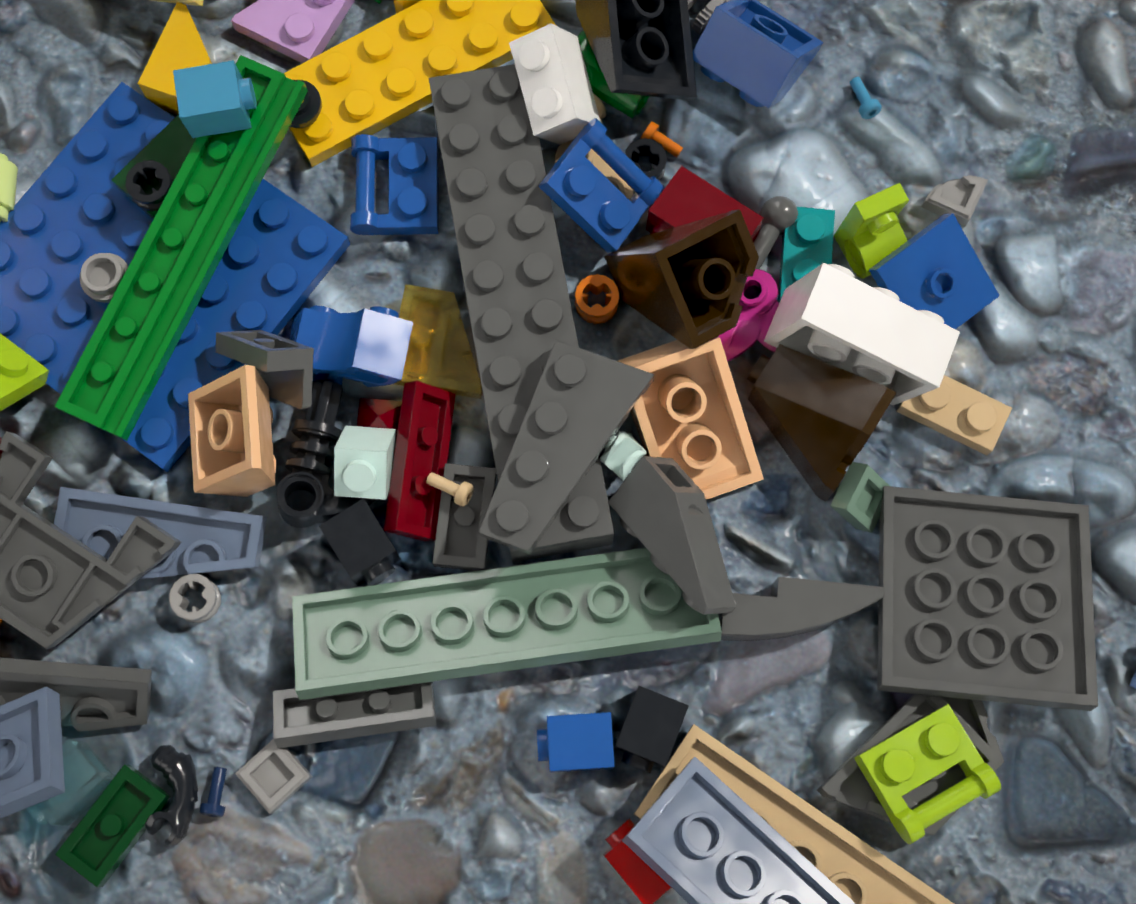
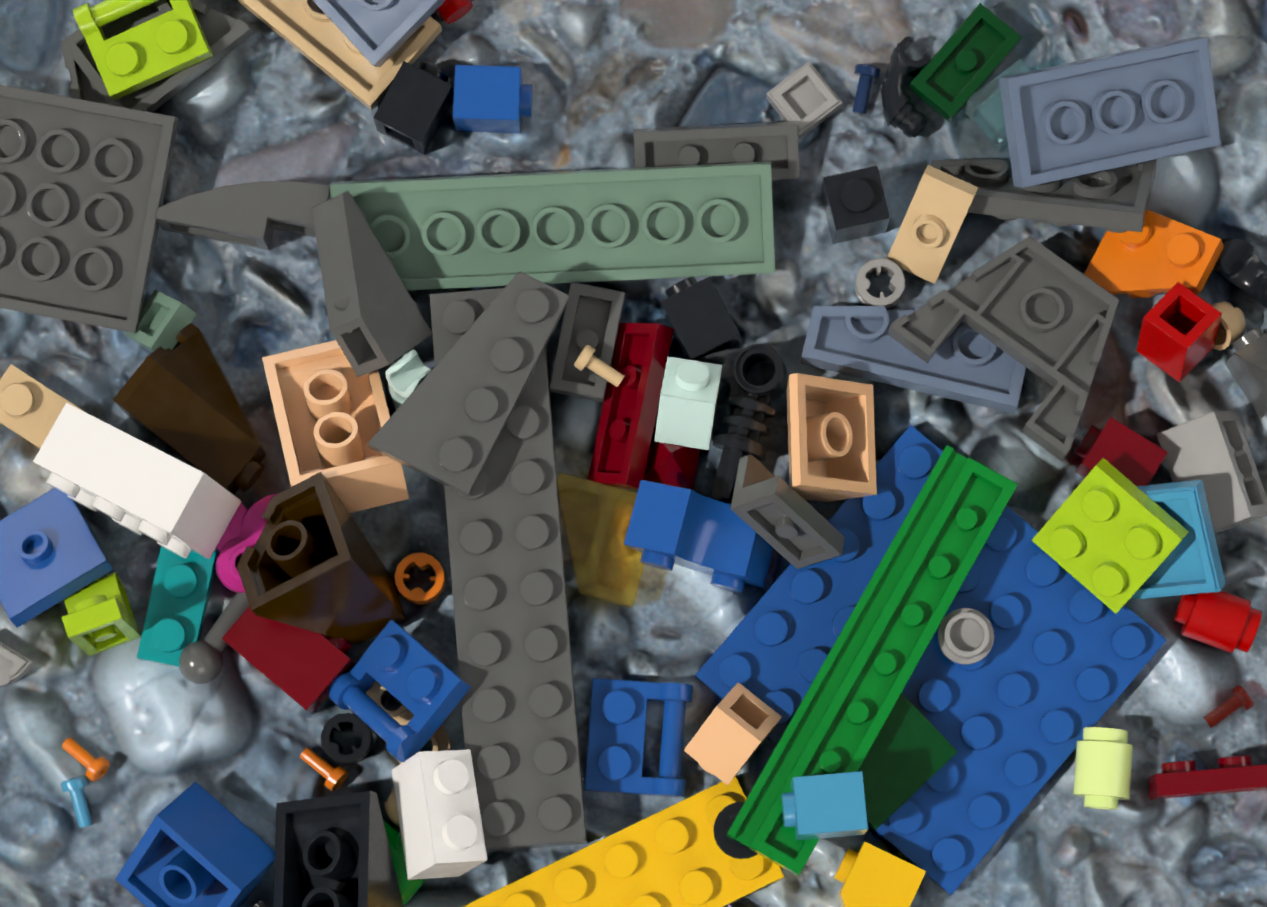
camera: 170 degrees left, 5 degrees up
black bush [125,160,174,211] -> none
none -> orange piece [62,737,110,782]
none -> light nougat brick [684,682,782,786]
none -> black brick [821,166,890,244]
none -> tan plate [886,165,978,284]

